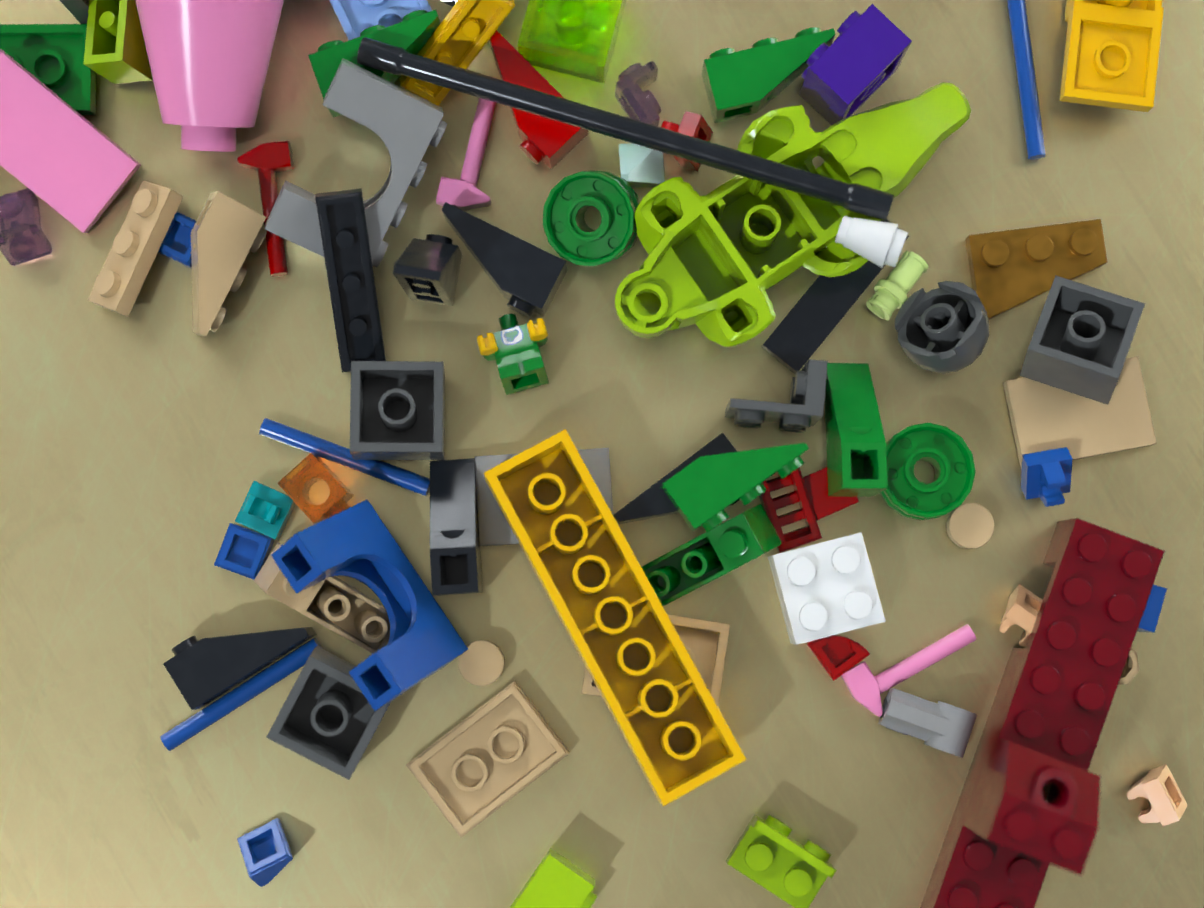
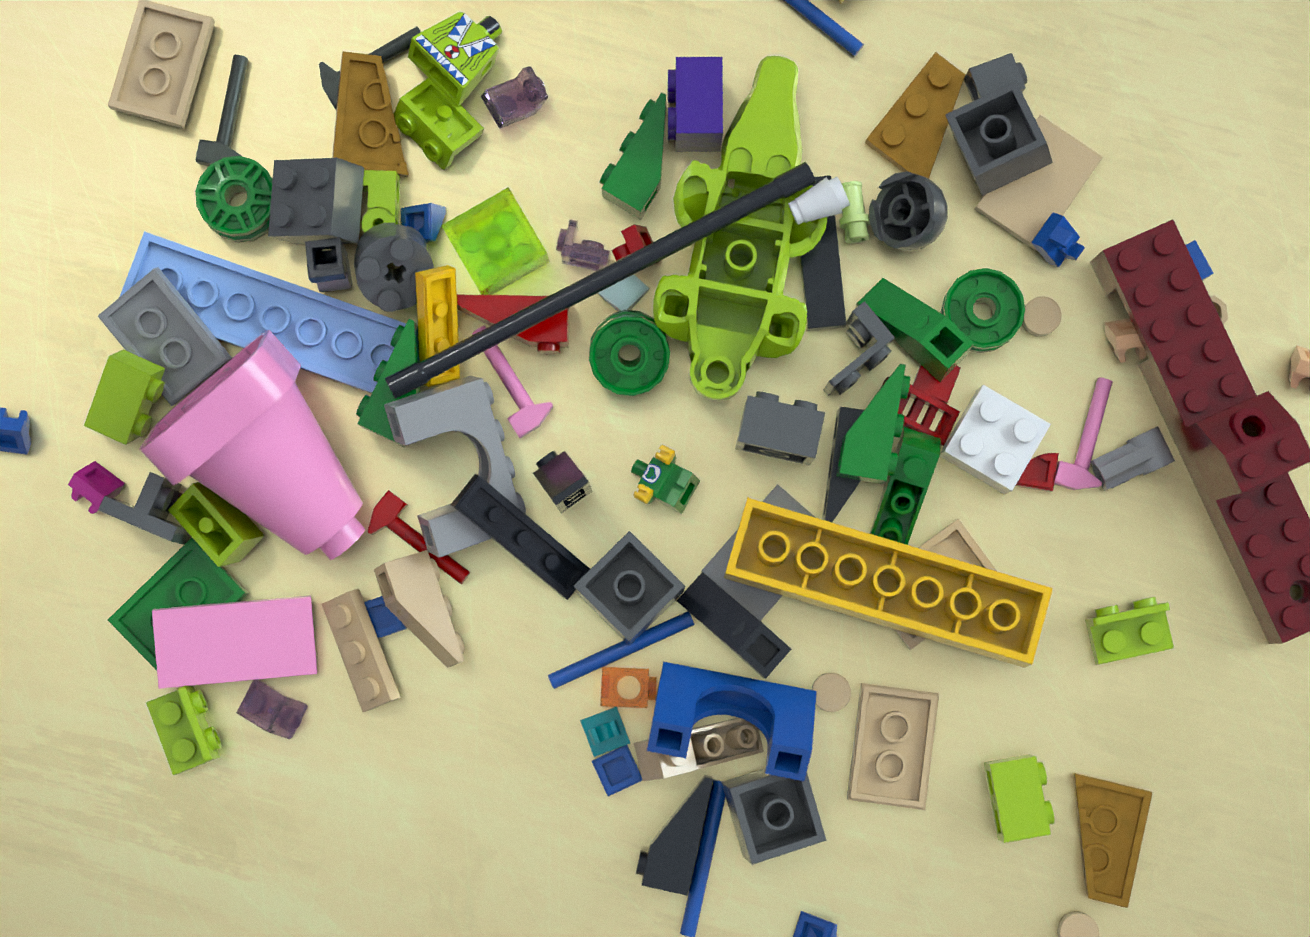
camera: 50 degrees left, 0 degrees up
black slope [442,202,567,317] -> none
none -> dark grey brick [735,391,825,466]
none -> dark grey brick [964,53,1027,102]

